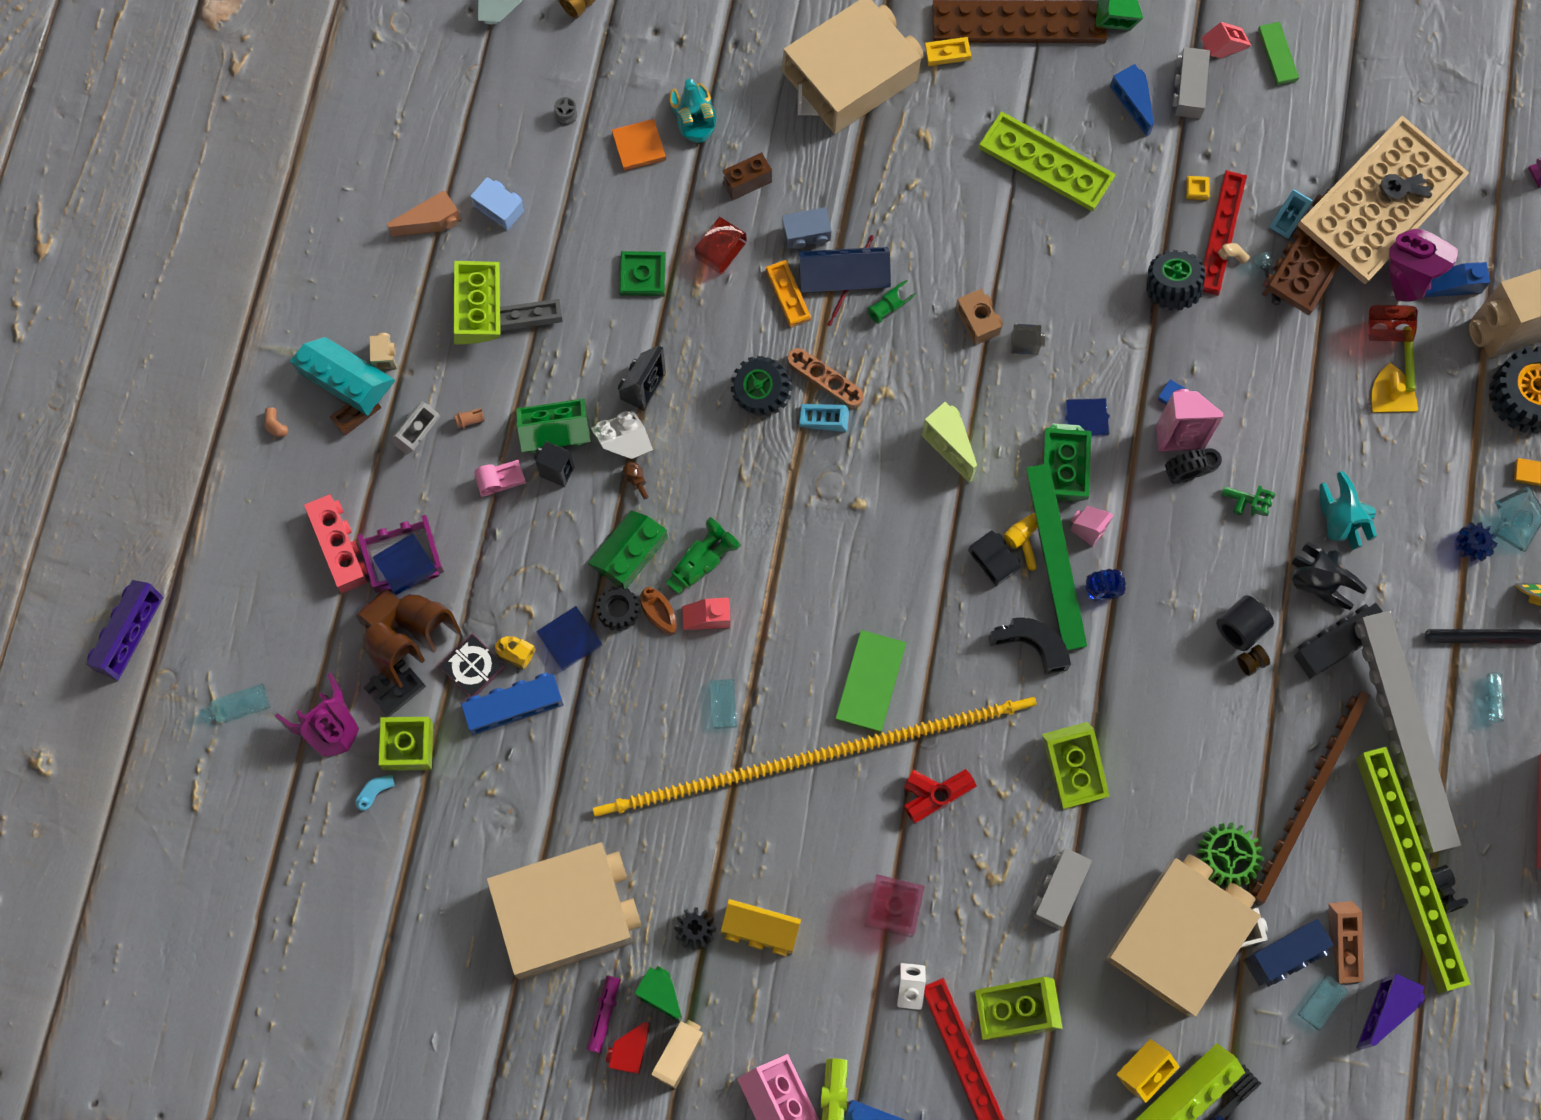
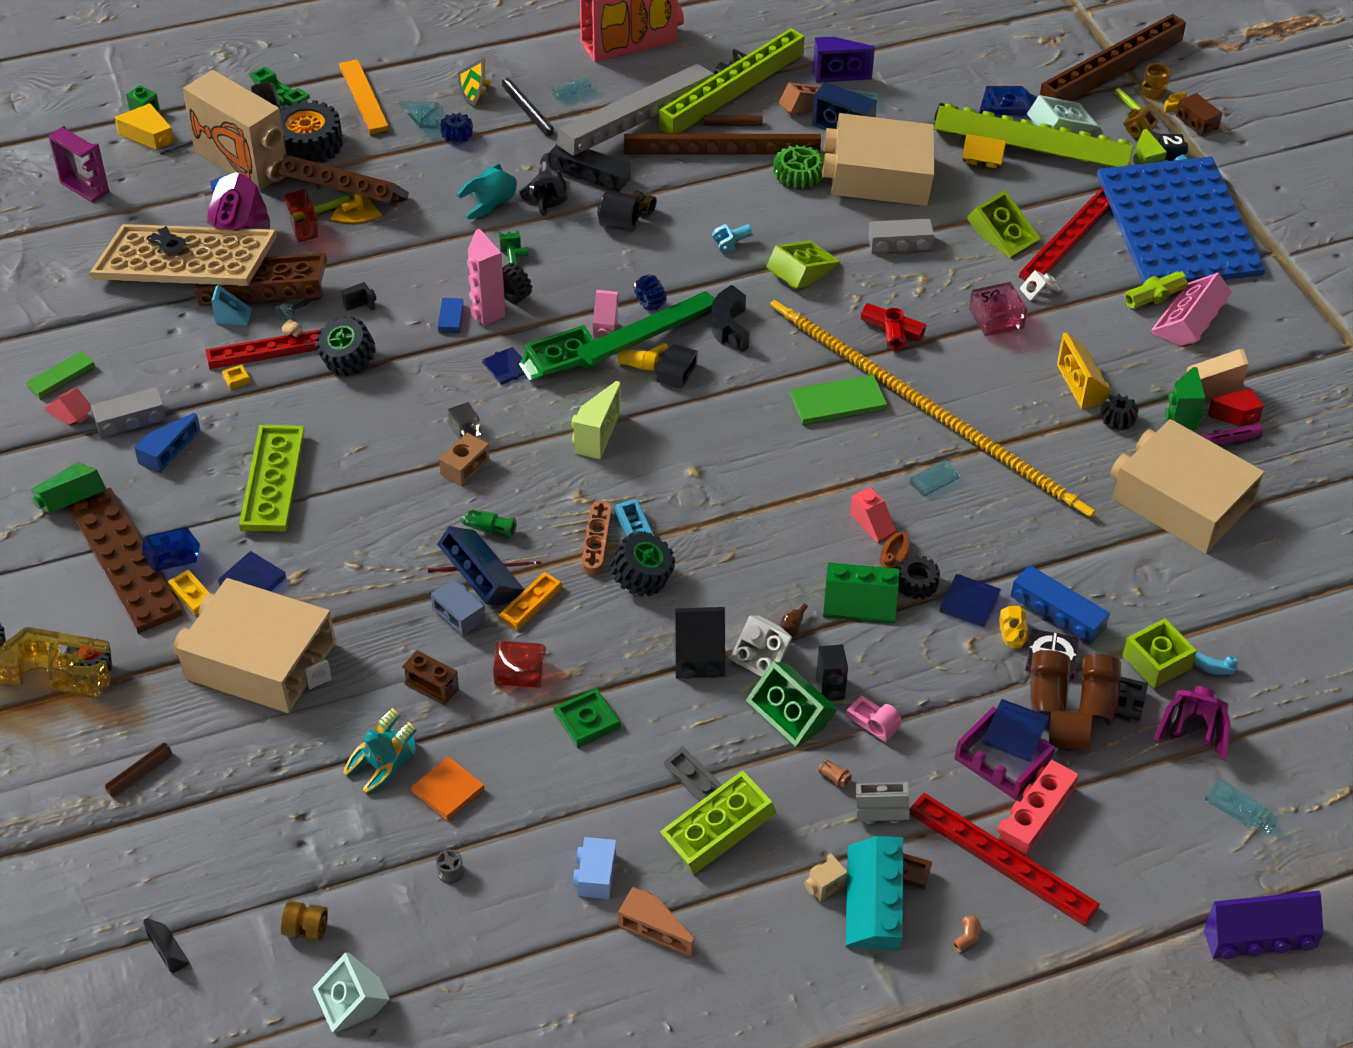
camera: 120 degrees left, 25 degrees down
green piece [666,517,741,594] -> none
none -> clear blue brick [141,527,200,572]
none -> clear blue tile [218,551,286,592]
none -> reddish brown bracket [279,154,409,203]
none -> black bracket [341,282,377,311]
none -> reddish brown piece [704,115,763,125]
none -> medium azure piece [712,224,753,253]
none -> red tile [909,793,1100,926]

